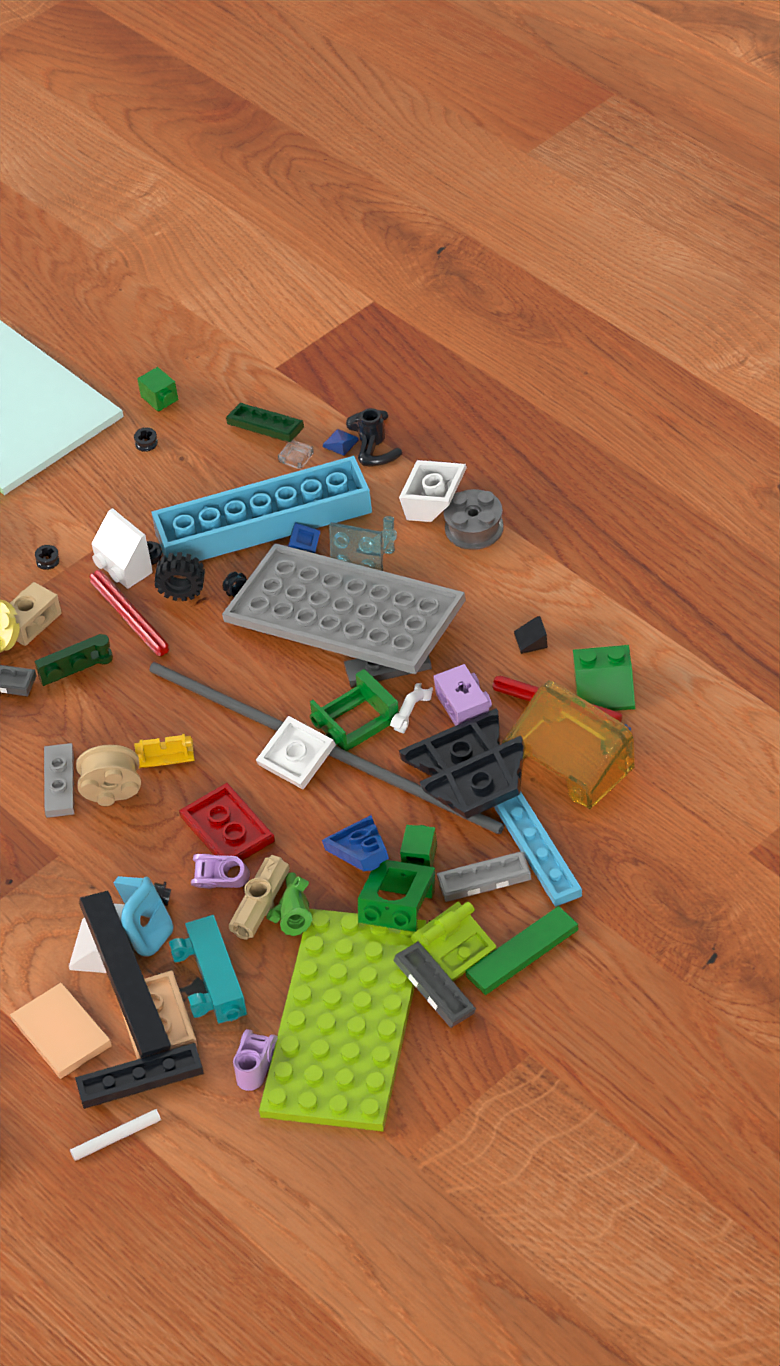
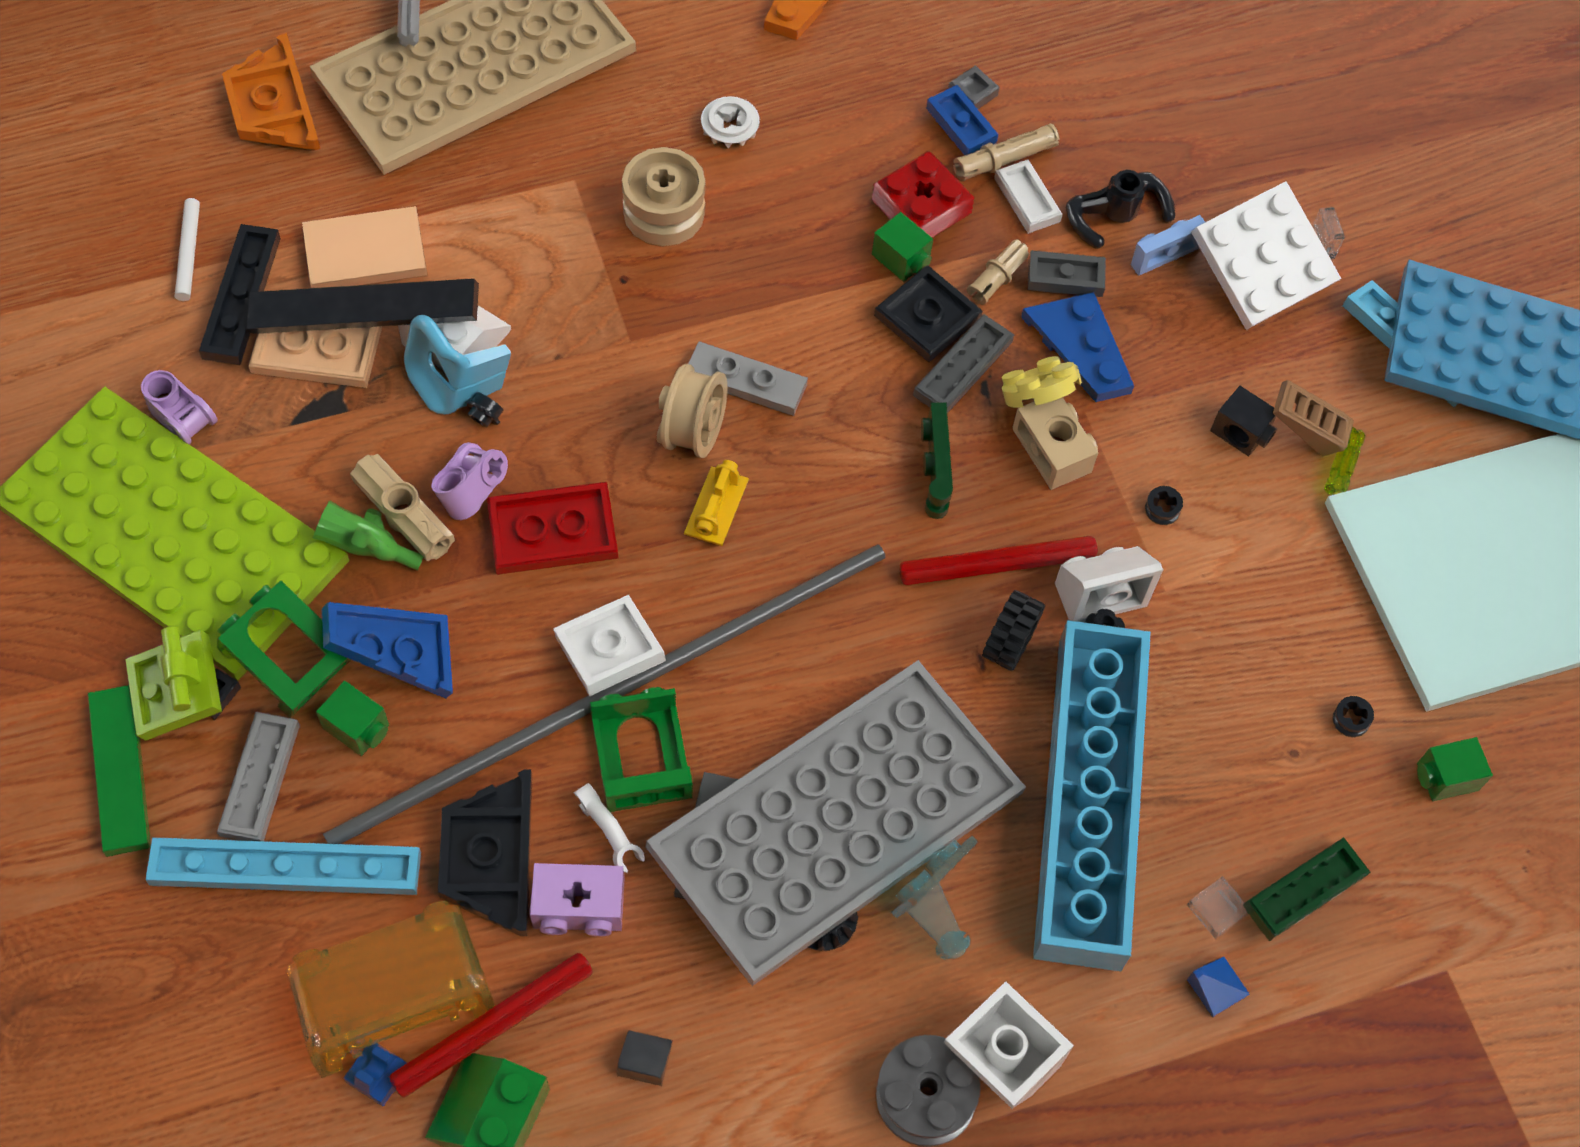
camera: 105 degrees right, 15 degrees up
teal brick [169,914,247,1024] -> none
black plate [222,572,247,597] -> none
blue plate [288,523,320,553] -> none
black piece [346,408,402,466] -> none
dark grey plate [393,941,476,1028] -> none
black wing [420,735,525,819] -> none

